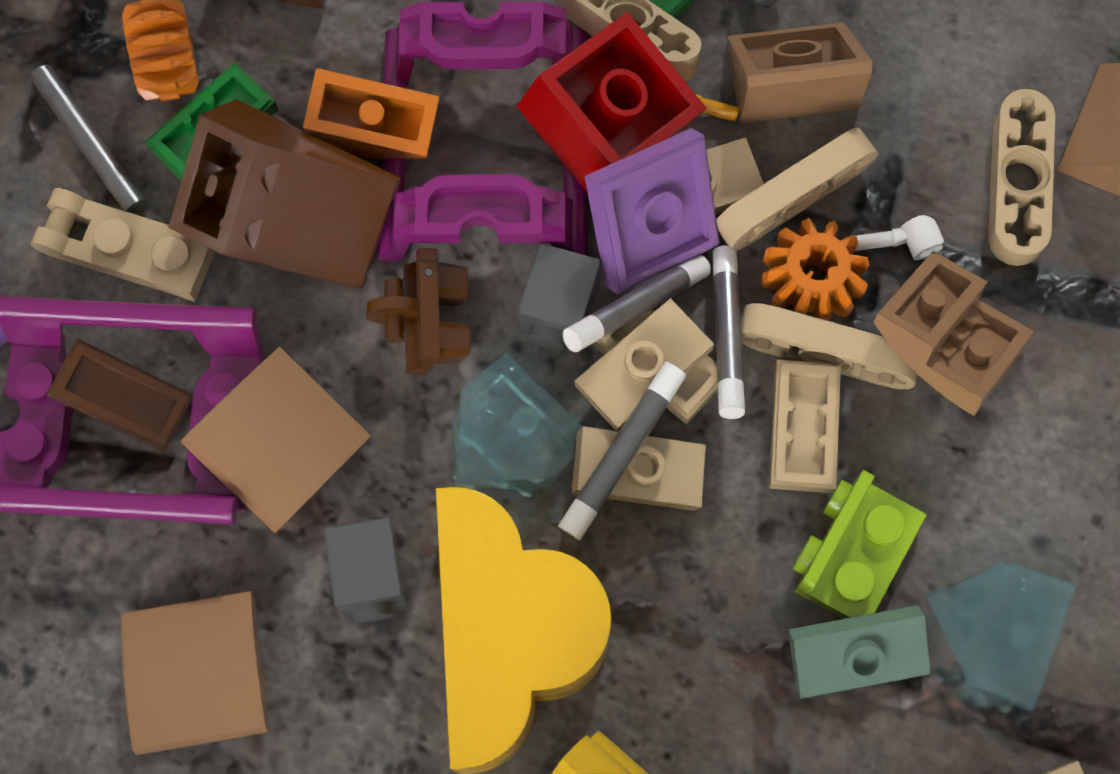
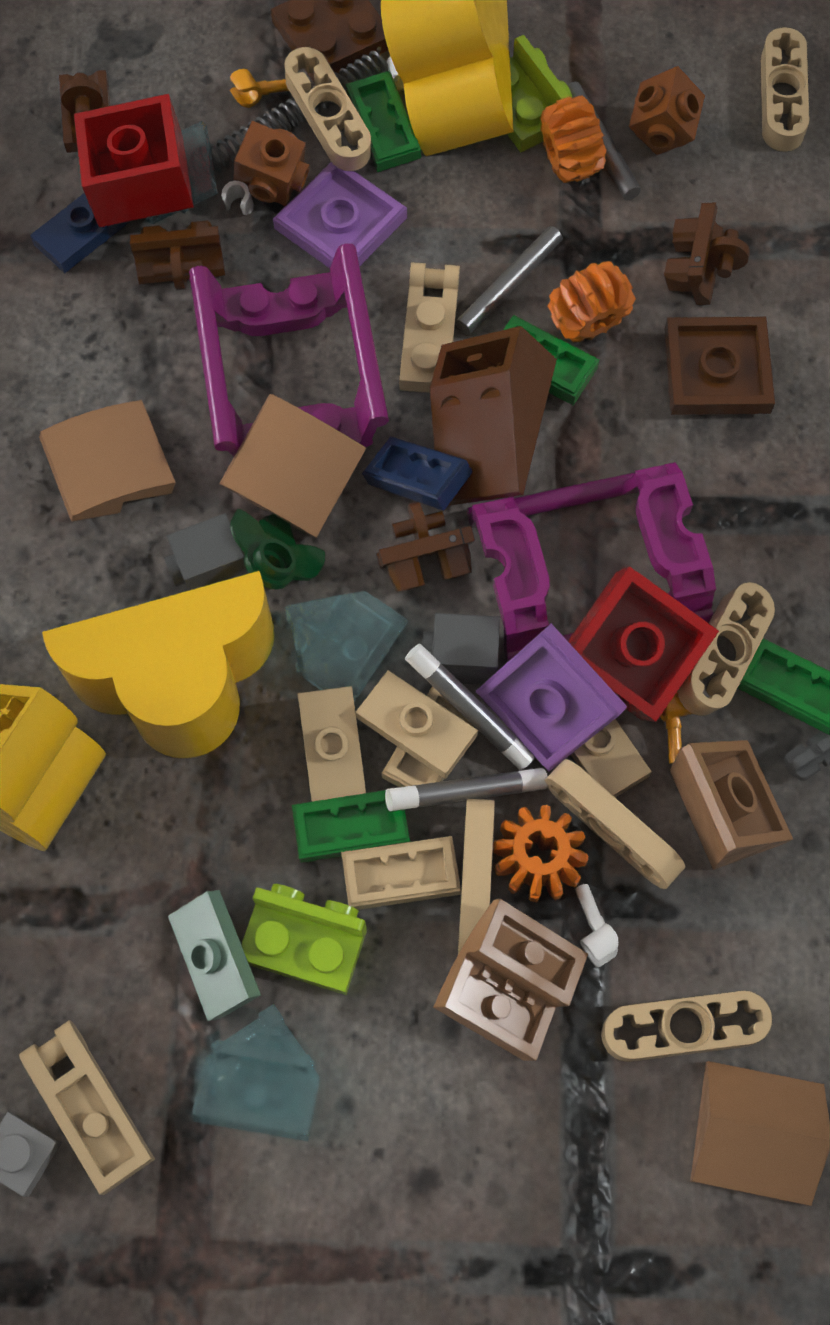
camera: 75 degrees right, 5 degrees down
reddish brown tile [47,338,193,453] -> none
orange slope [303,68,439,159] -> none
flat silver bar [558,361,687,541] -> none
none -> dark green plate [230,509,325,590]
none -> green plate [292,790,410,863]
none -> dark blue plate [362,436,473,511]

